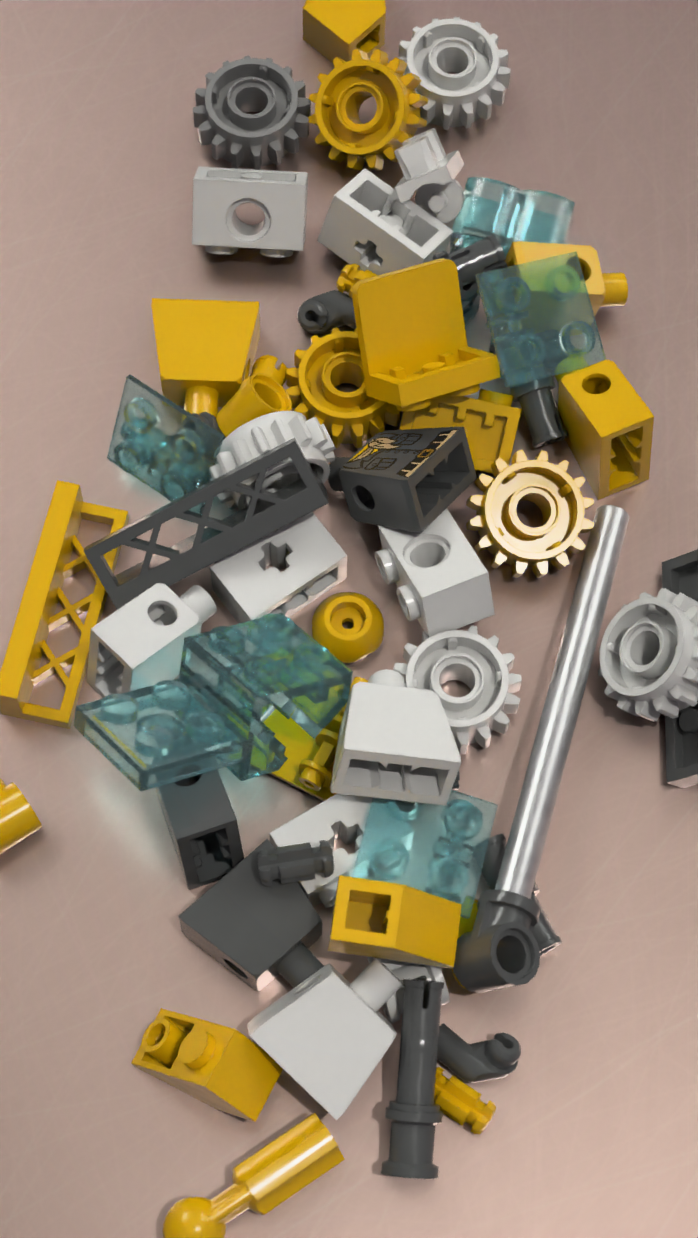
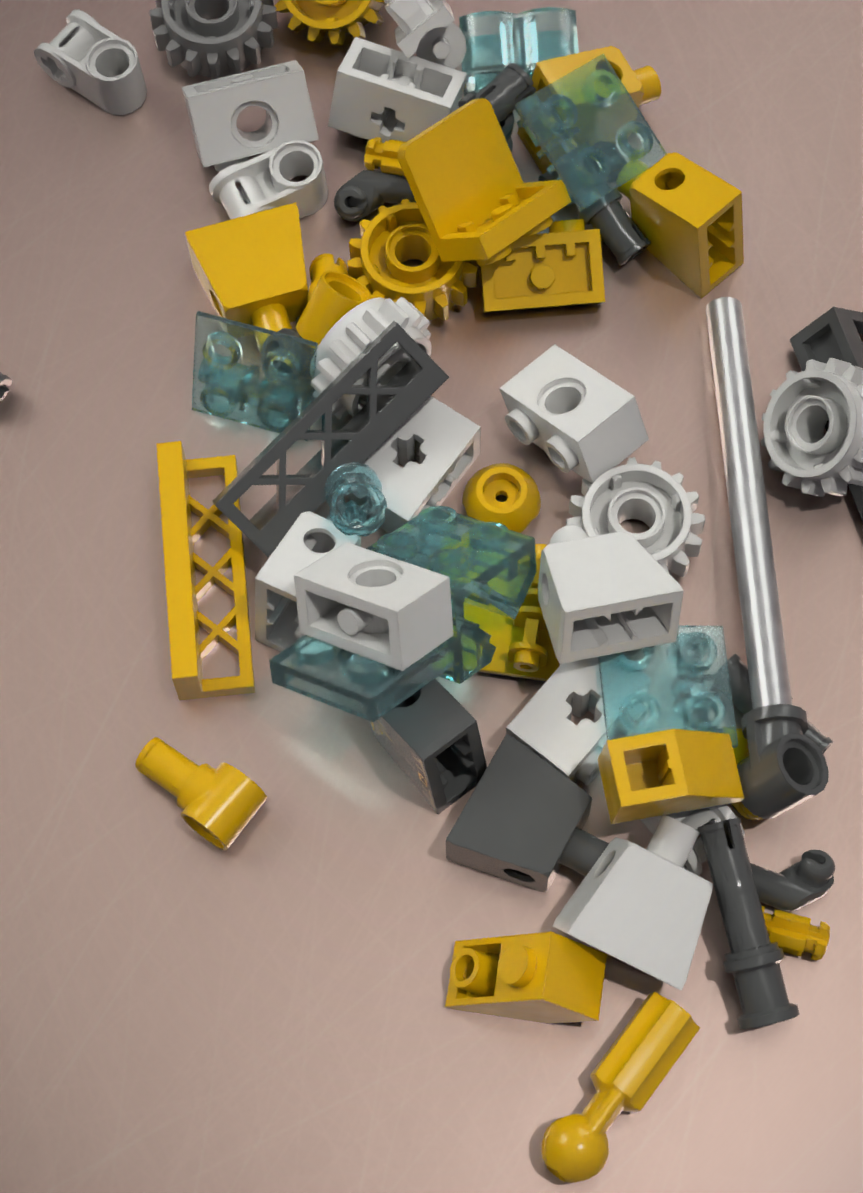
camera: 15 degrees left, 0 degrees up
dark grey piece [257,840,334,886] -> none
dark grey torso [328,427,477,532] -> none
yellow gear [466,450,594,578] -> none
none -> white piece [34,9,147,115]
none -> white piece [209,140,329,220]
none -> white brick [294,542,454,671]
none -> clear light blue bush [325,462,387,537]

